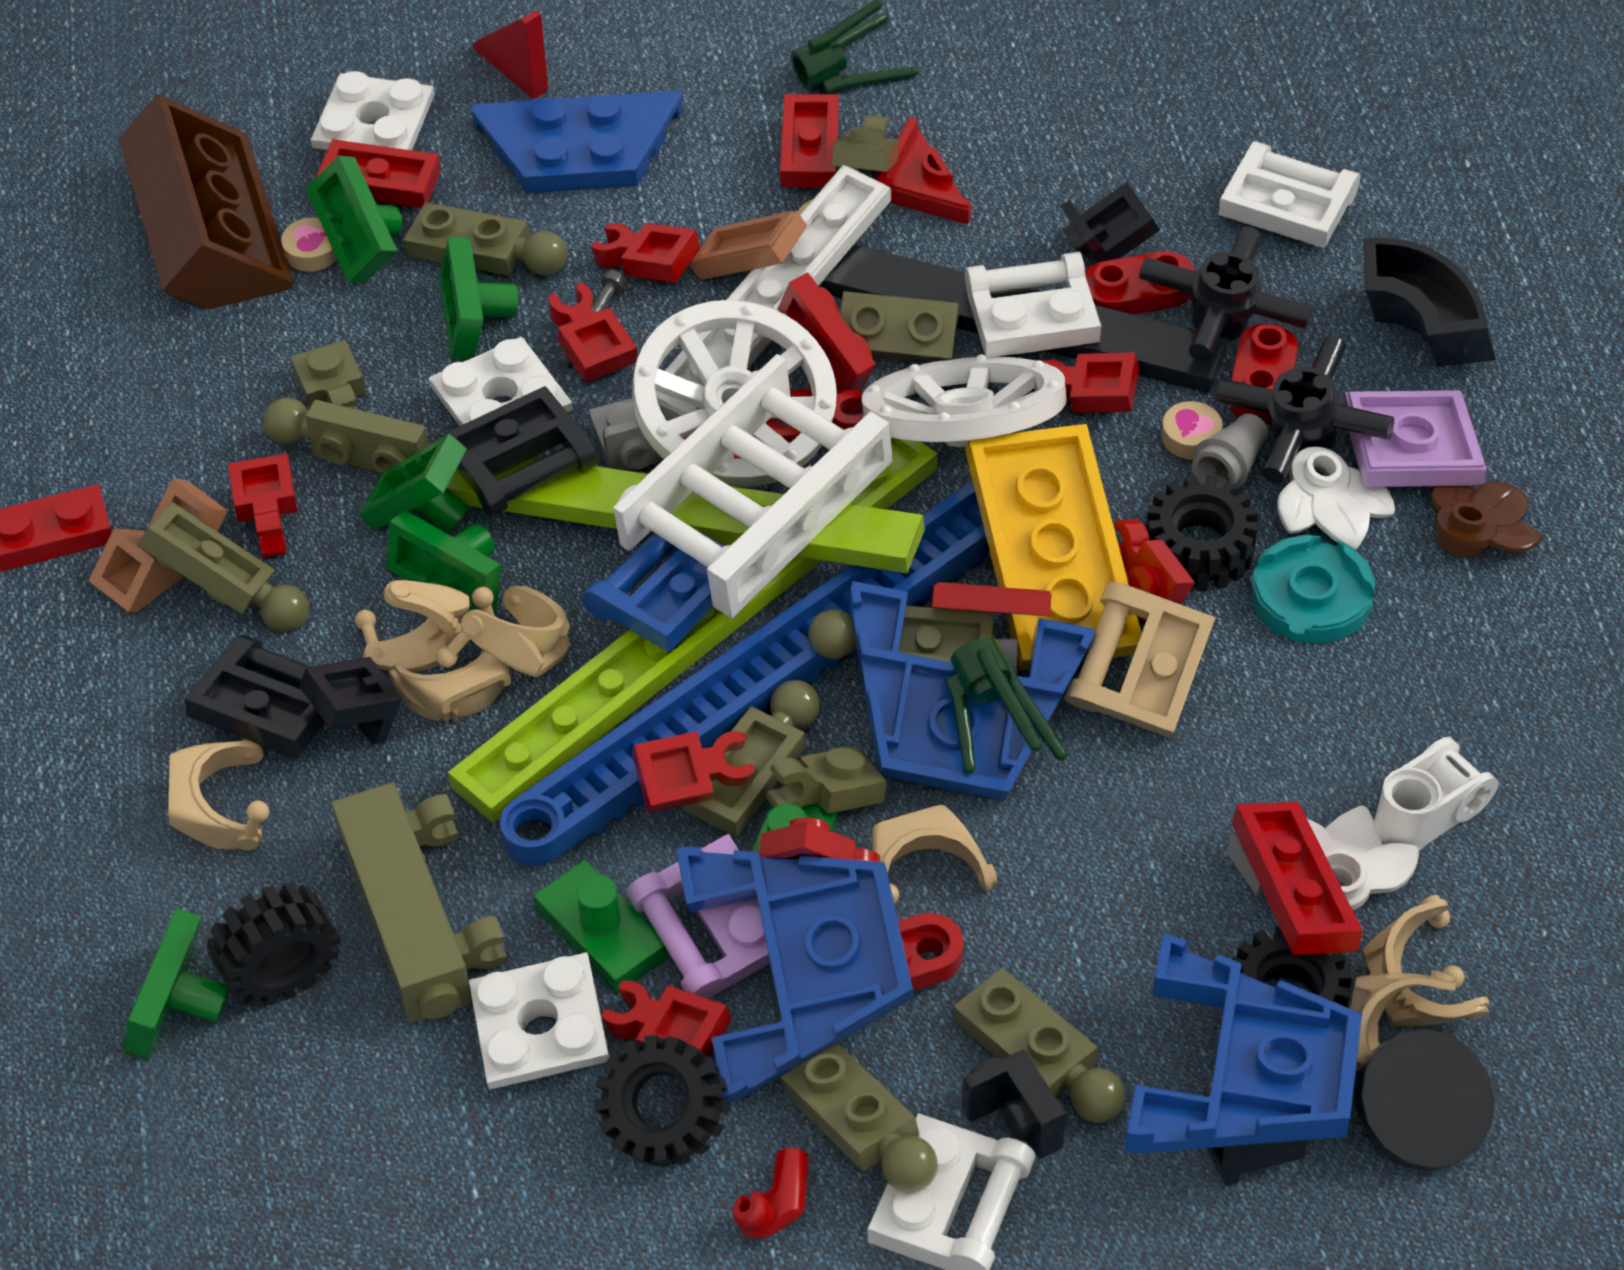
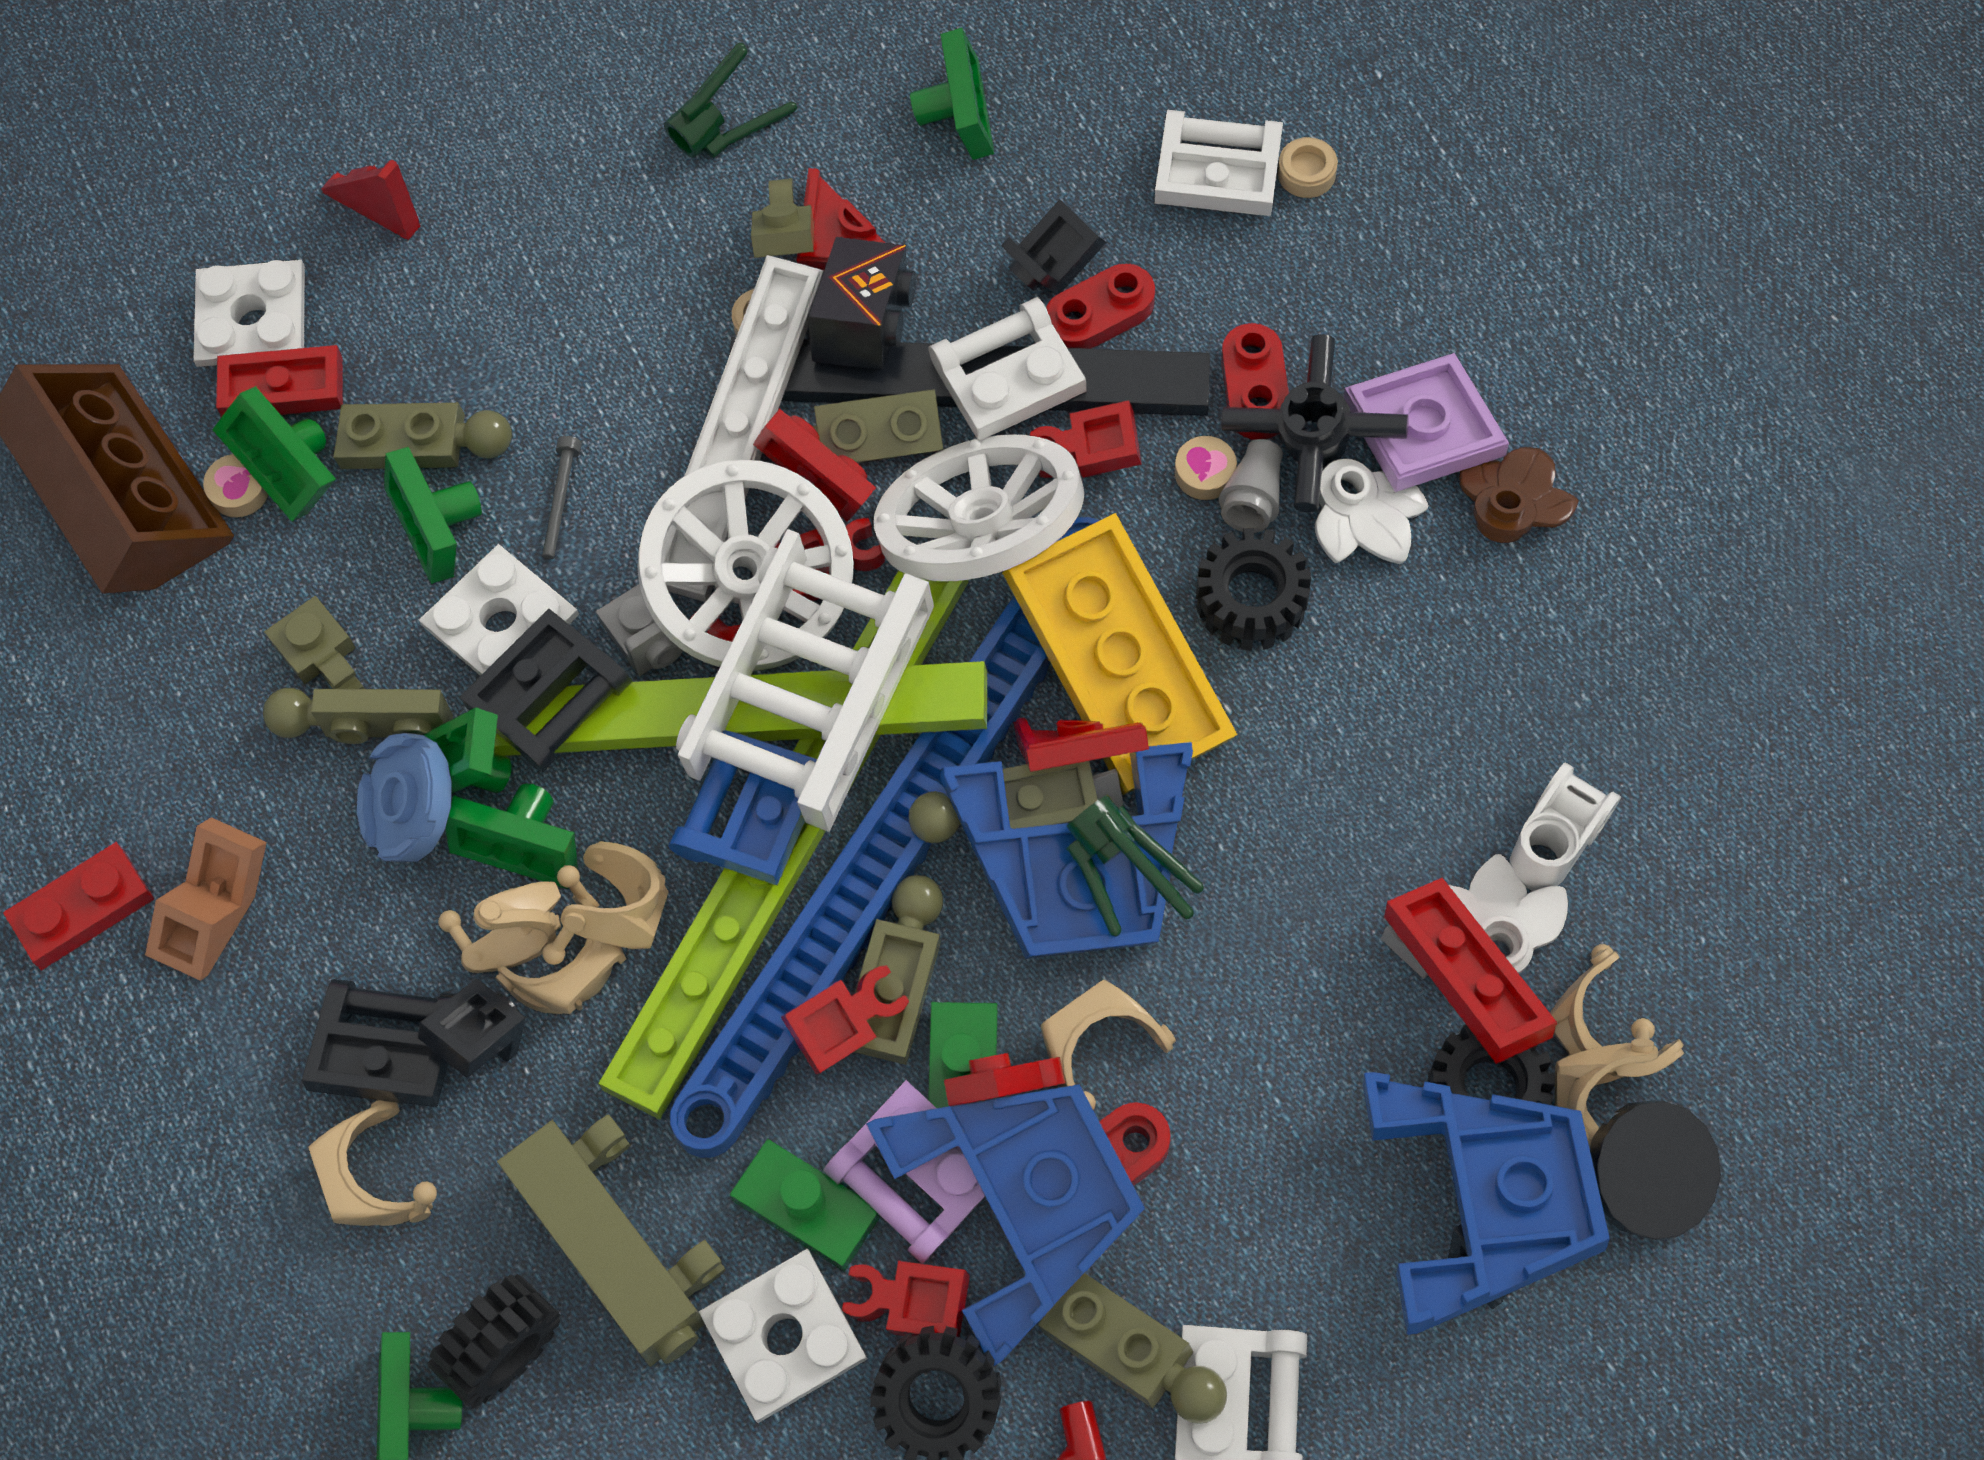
camera: 15 degrees left, 15 degrees up
olive plate [138,502,310,633] -> none
red plate [228,453,298,558] -> none
blue wing [471,90,683,193] -> none
red plate [549,283,637,383] -> none
red plate [591,223,700,283] -> none
nougat tile [689,211,807,280] -> none
olive plate [766,746,887,814] -> none
red plate [780,94,839,188] -> none
olive plate [953,967,1126,1123] -> none
black bracket [962,1049,1066,1160] -> none
tan plate [1064,582,1216,738] -> none
red plate [1114,519,1195,623] -> none
black bar [1139,226,1313,361] -> none
teal tile [1250,535,1375,644] -> none
black brick [1363,238,1496,367] -> none
none -> medium blue tile [357,733,452,863]
none -> black brick [808,237,916,371]
none -> green tile [910,28,995,160]
none -> tan tile [1278,137,1338,198]

